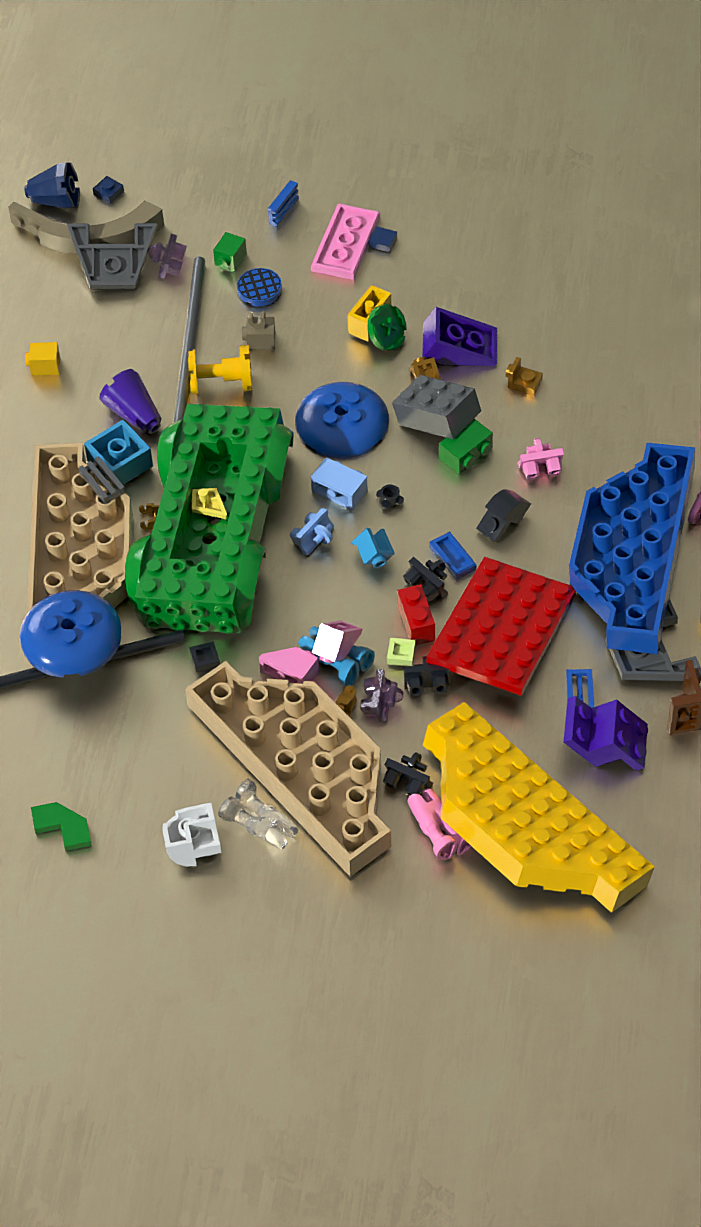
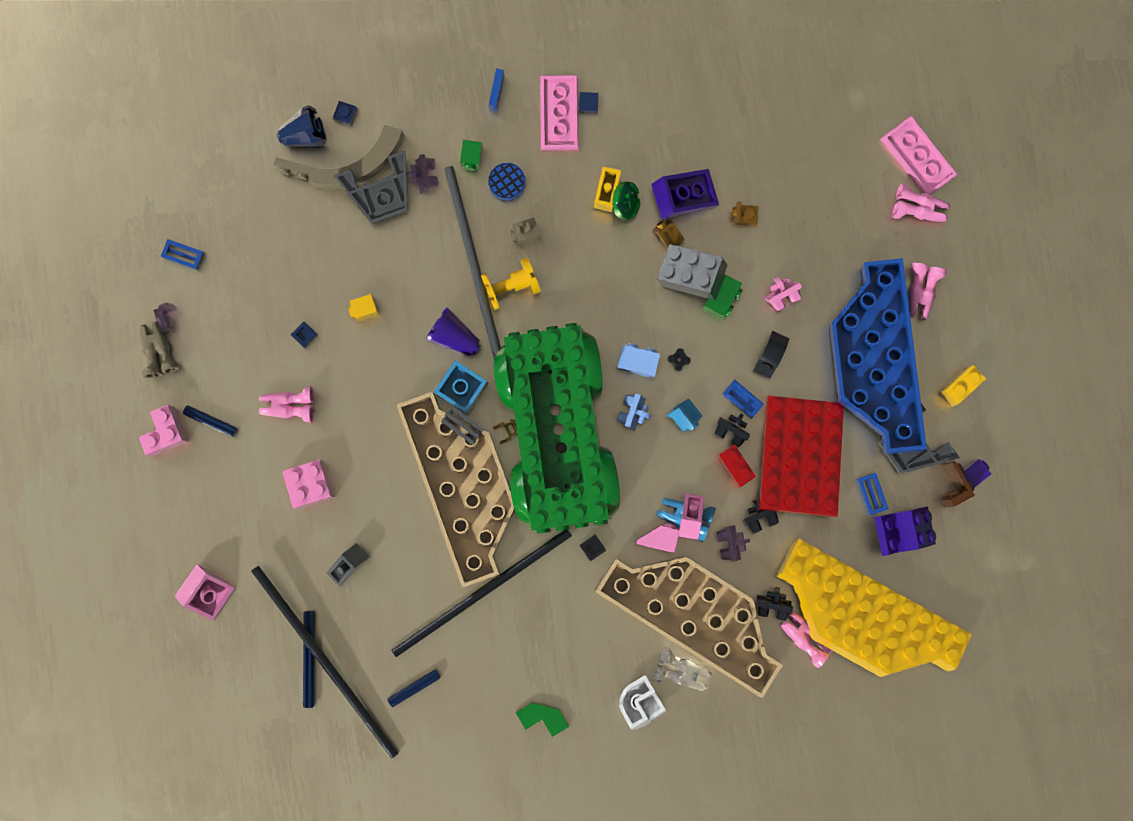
camera: 20 degrees left, 30 degrees up
blue brick [20,590,121,677] -> none
light yellow piece [192,488,228,519] -> none
blue brick [295,382,389,459] -> none
pearl gold piece [335,685,357,717] -> none
yellowish green plate [387,638,416,666] -> none

